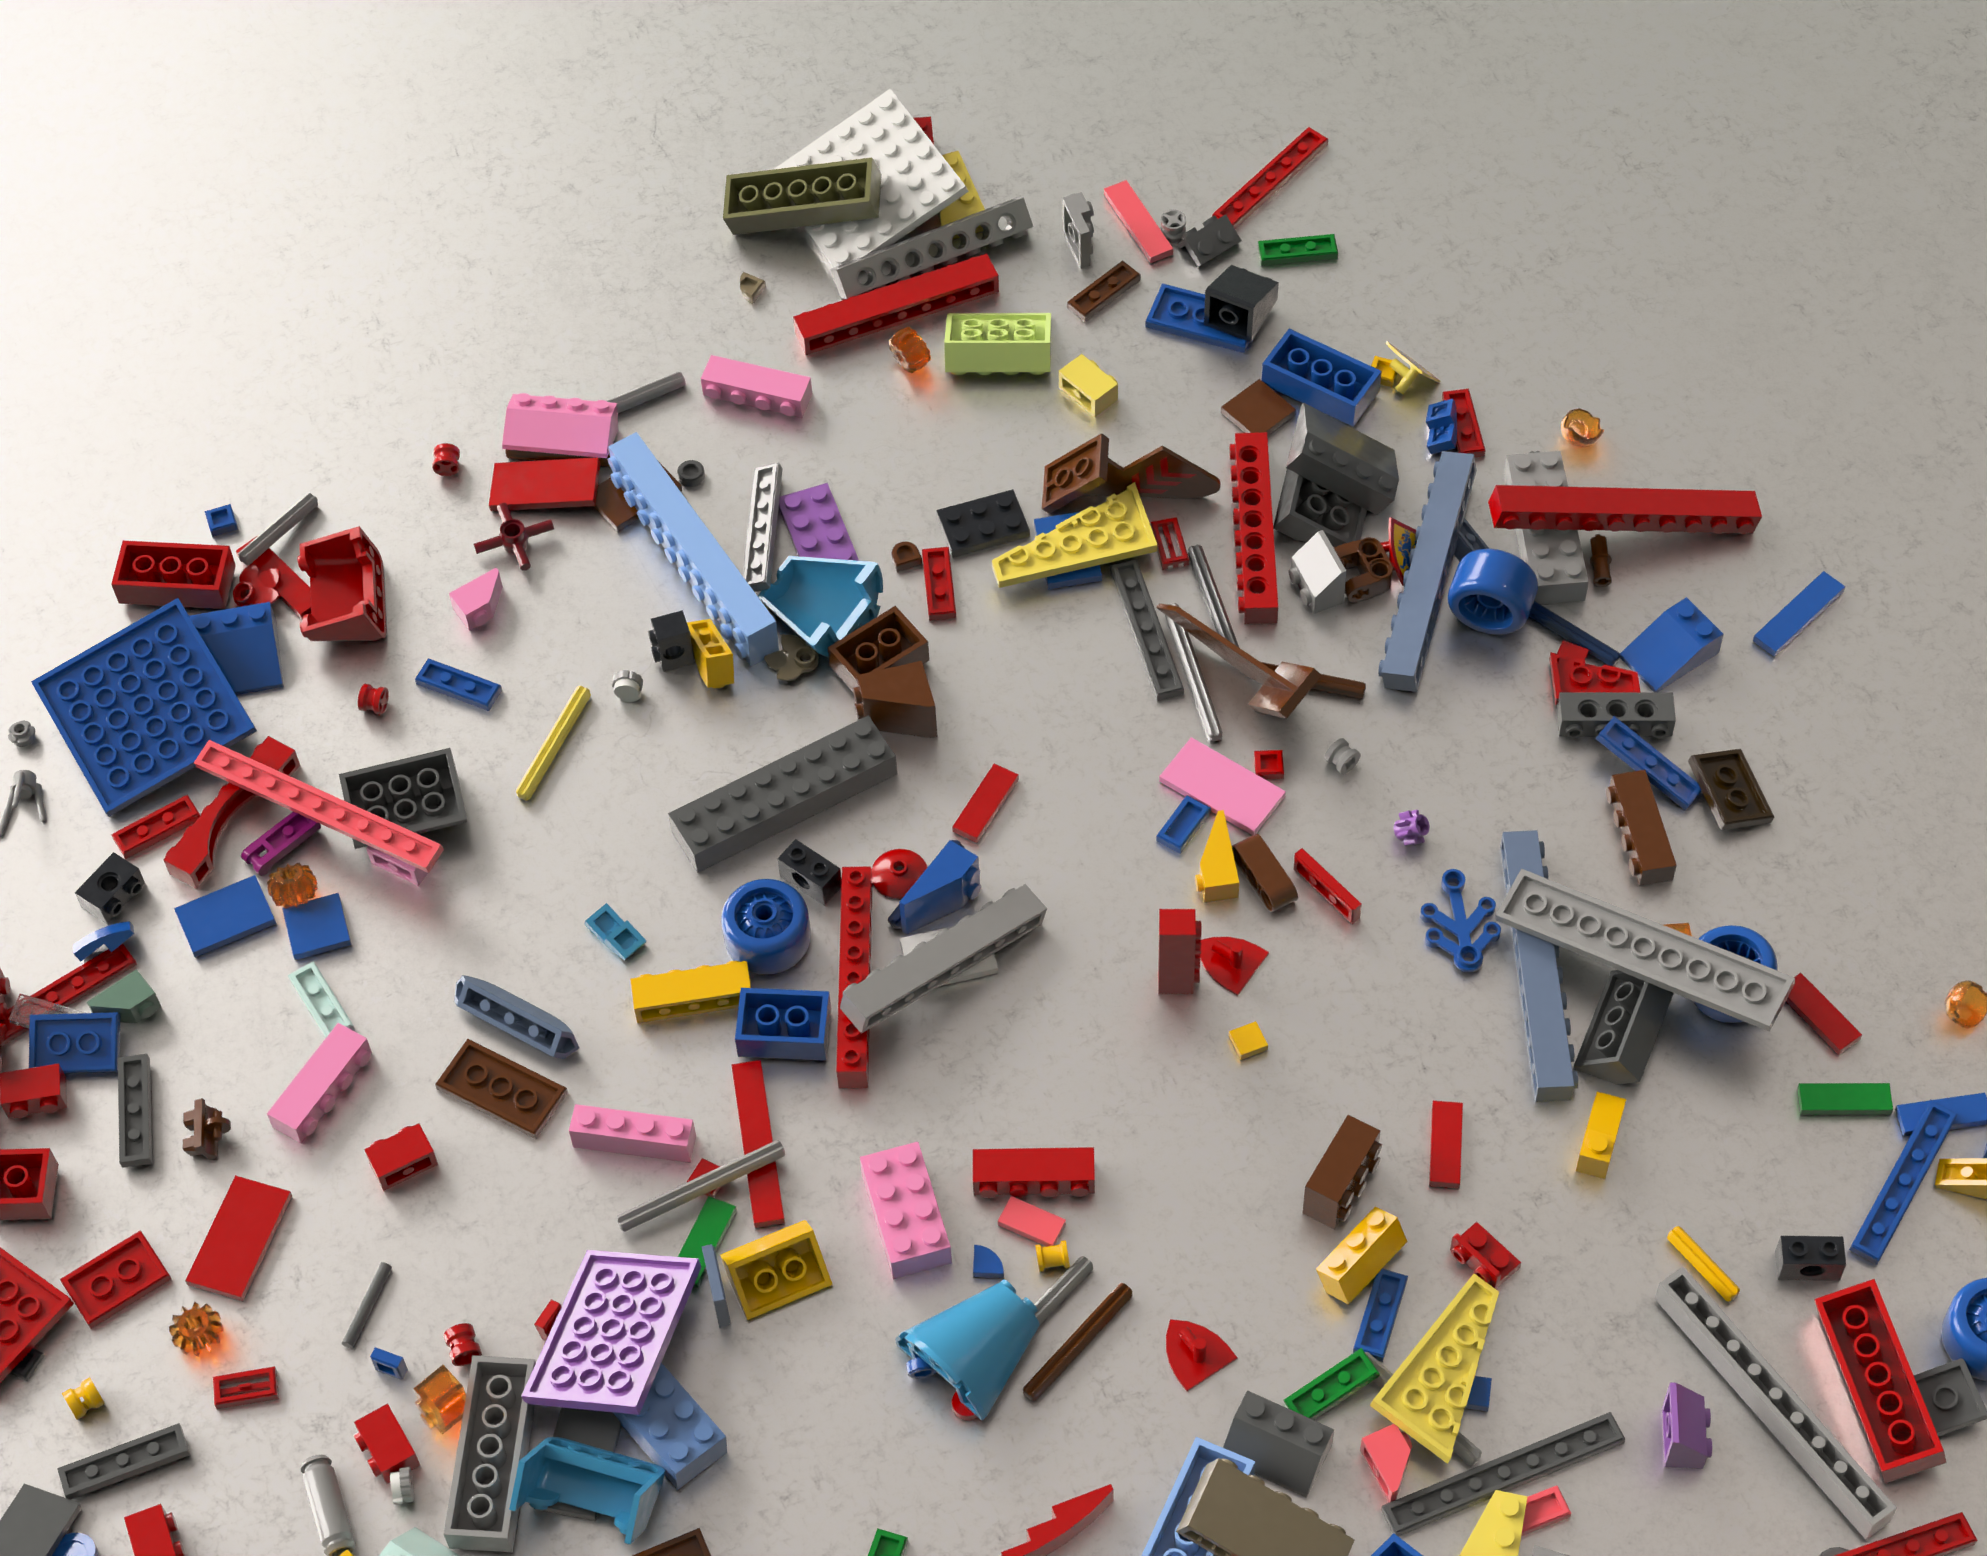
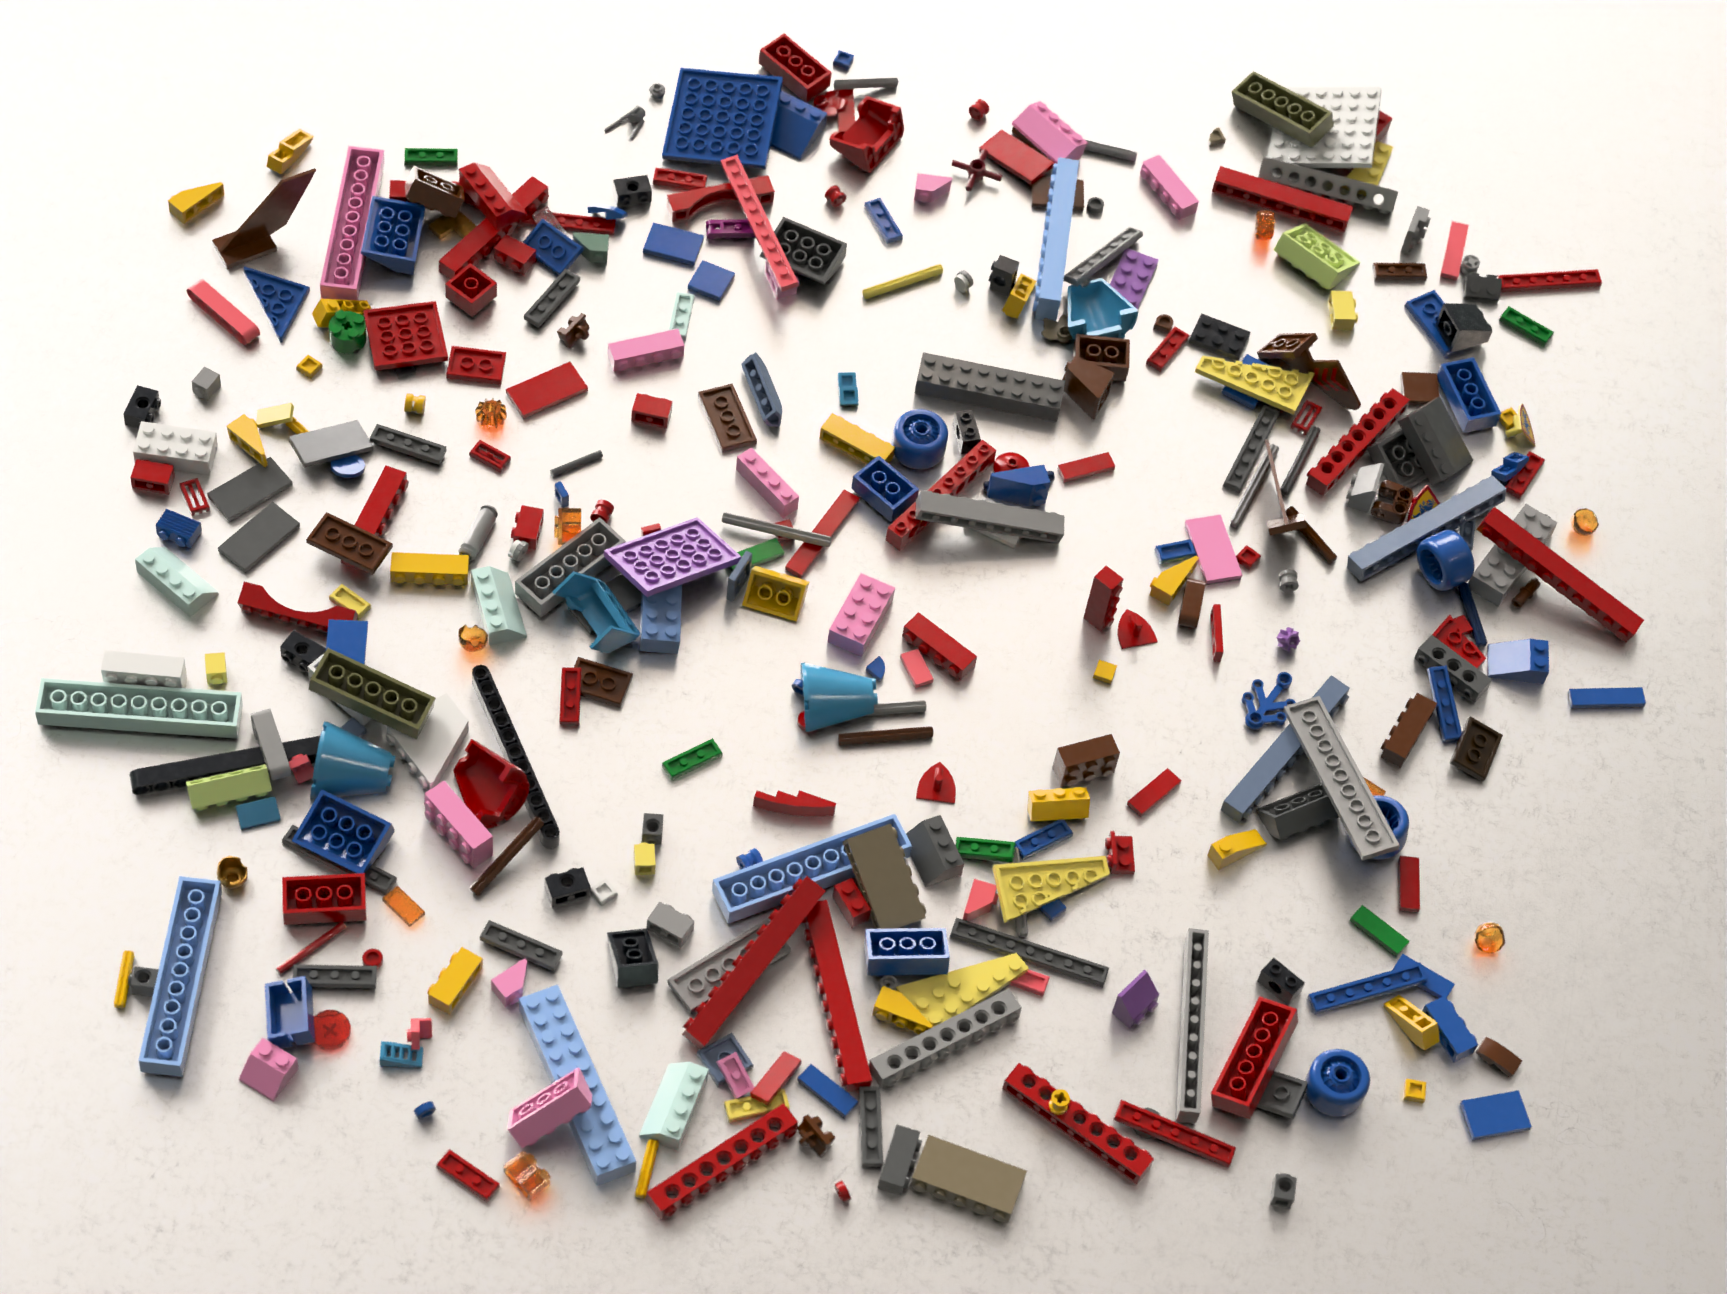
camera: 30 degrees right, 0 degrees up
clear orange gear [267,863,318,909] -> none
yellow bush [1035,1240,1070,1272] -> none
yellow axle [1667,1226,1740,1302] -> none

